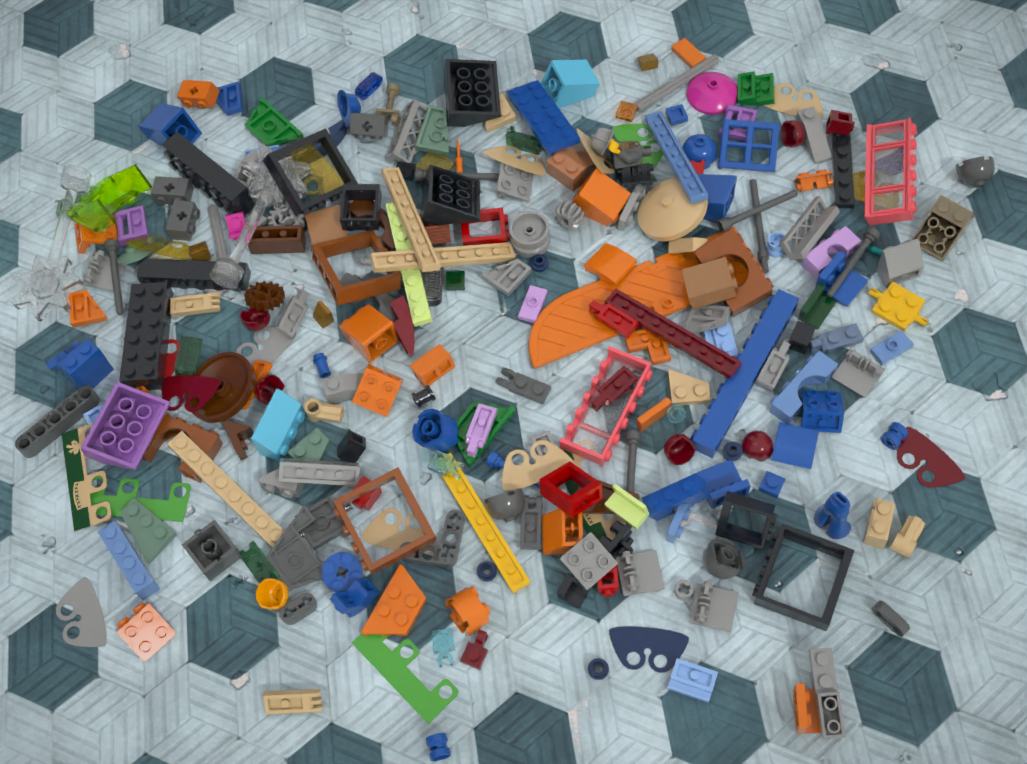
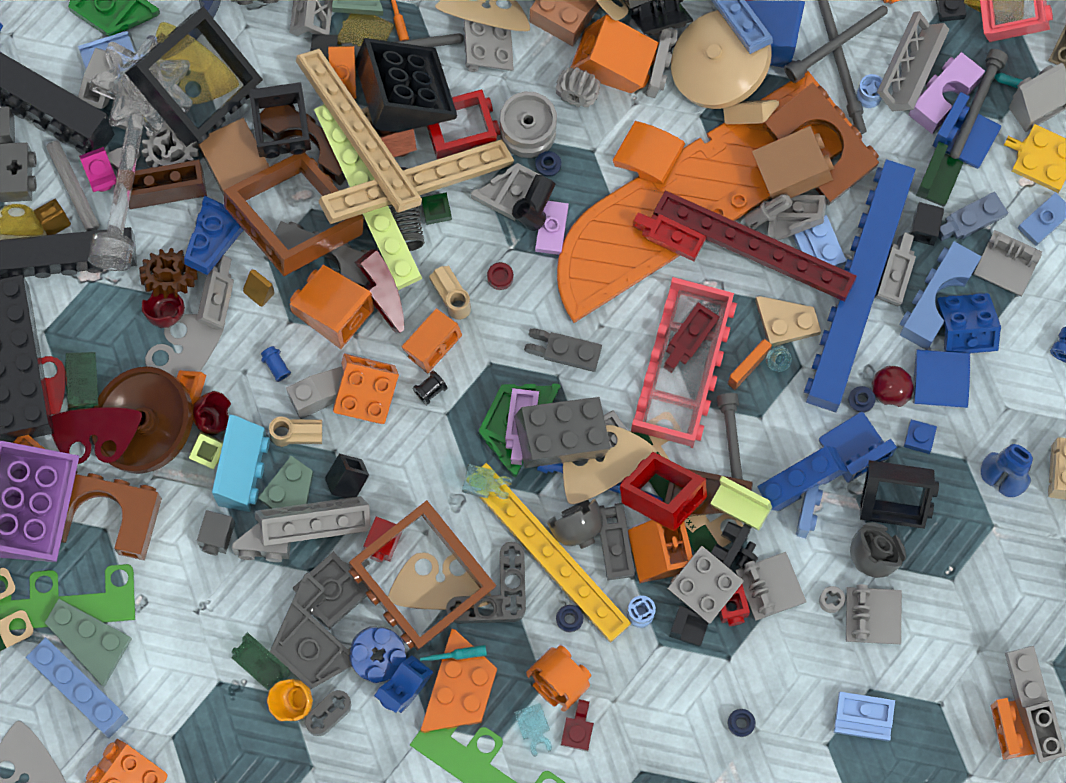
camera: 20 degrees left, 10 degrees up
tan plate [167,431,285,548] -> none
tan hinge [170,292,220,317] -> none
dark grey brick [181,520,243,581] -> none
reddish brown slope [223,420,254,460] -> none
blue brick [412,409,458,453] -> none
dark blue piece [609,626,689,673] -> none
orange plate [624,329,671,366] -> none
dark red hair [664,434,696,465] -> none
black window [752,524,854,631] -> none
none -> blue wing [184,195,244,275]
none -> yellowish green brick [189,431,223,469]
none -> dark grey brick [197,510,235,555]
none -> orange plate [328,46,357,99]
none -> teal piece [420,645,487,661]
none -> tan piece [429,265,471,320]
none -> dark red tile [487,262,514,290]
none -> black piece [512,174,556,231]
none -> dark grey brick [514,397,611,468]
none -> light blue wheel [627,595,656,628]
none -> light grey axle [745,194,792,229]

